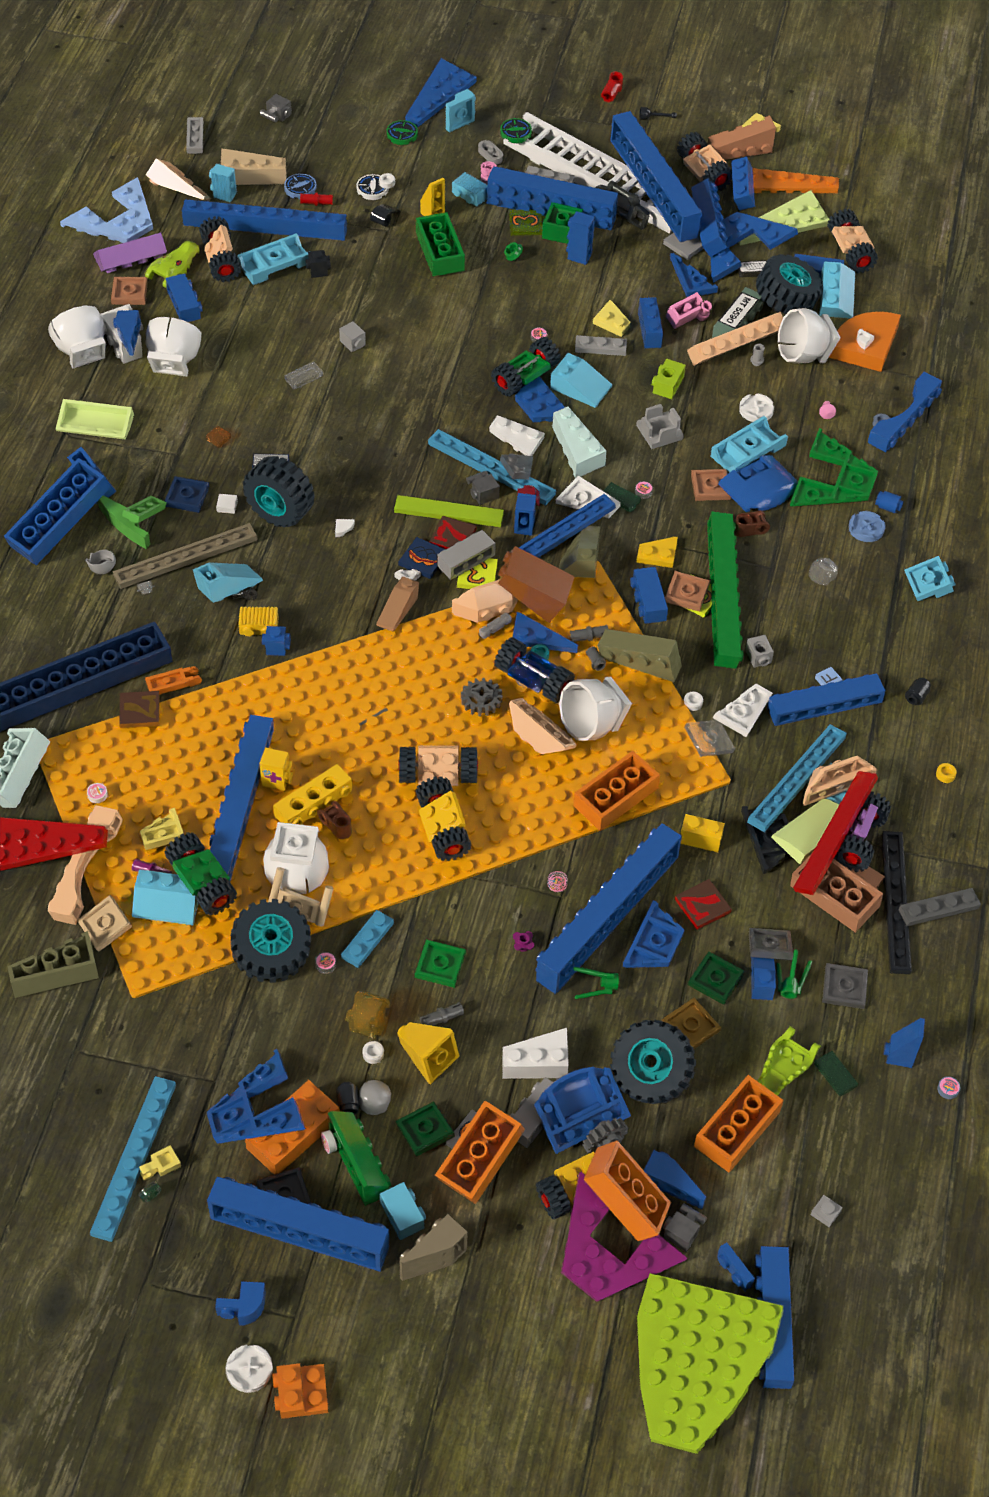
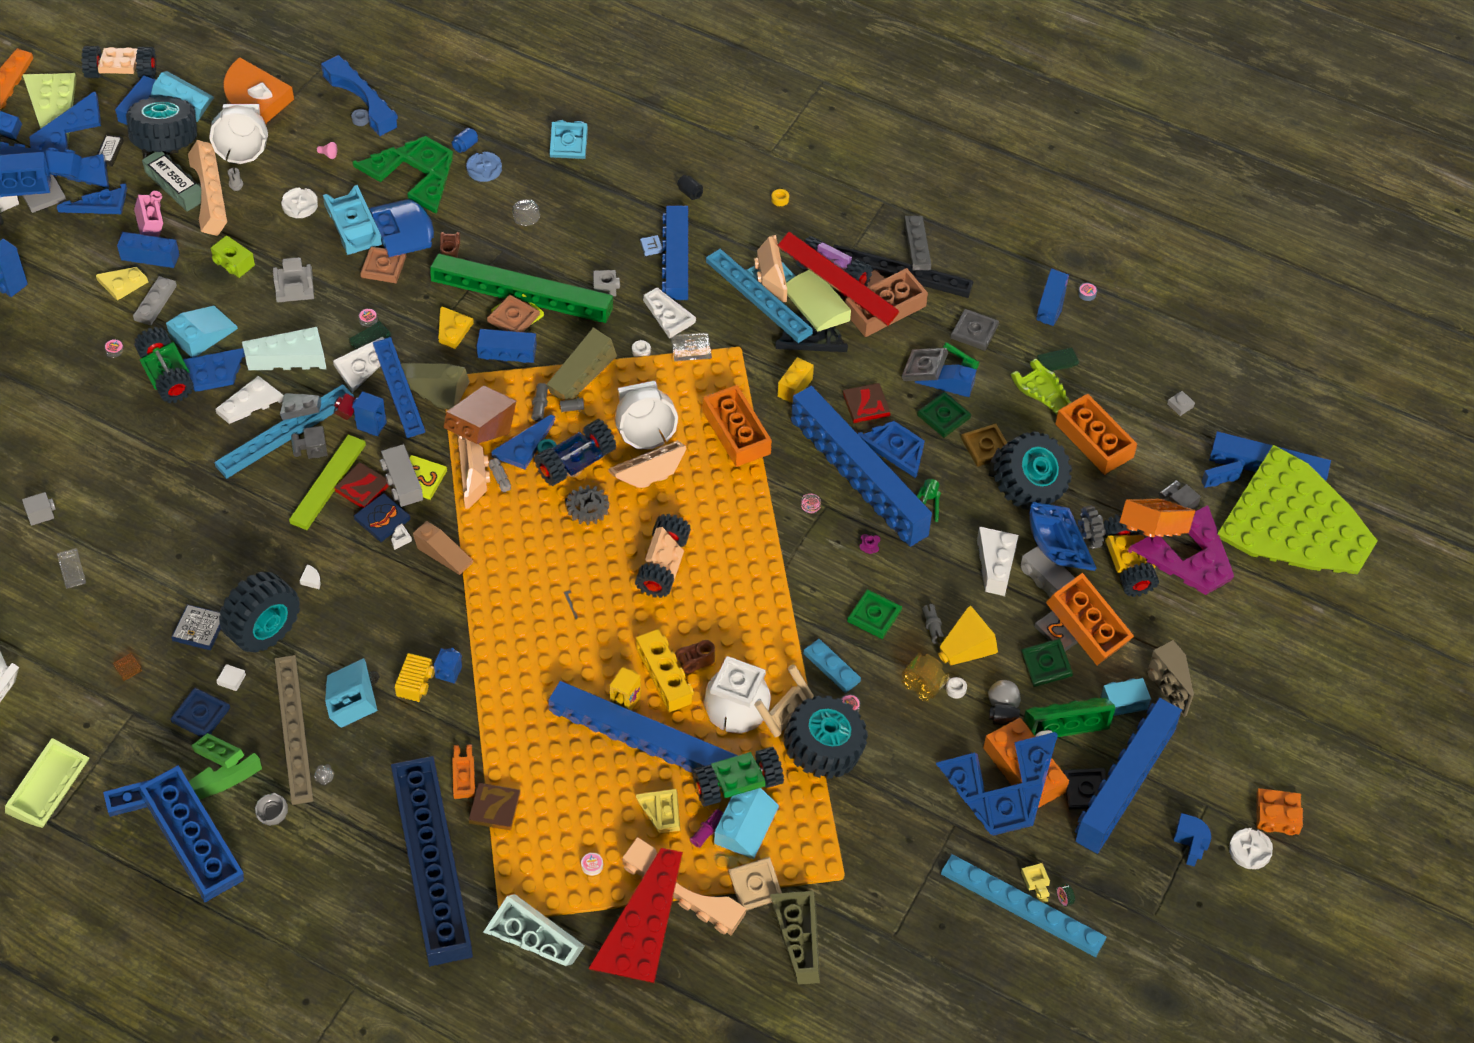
camera: 75 degrees left, 0 degrees up
plate [416,776,471,861] -> none
blue slope [644,1150,706,1209] -> none

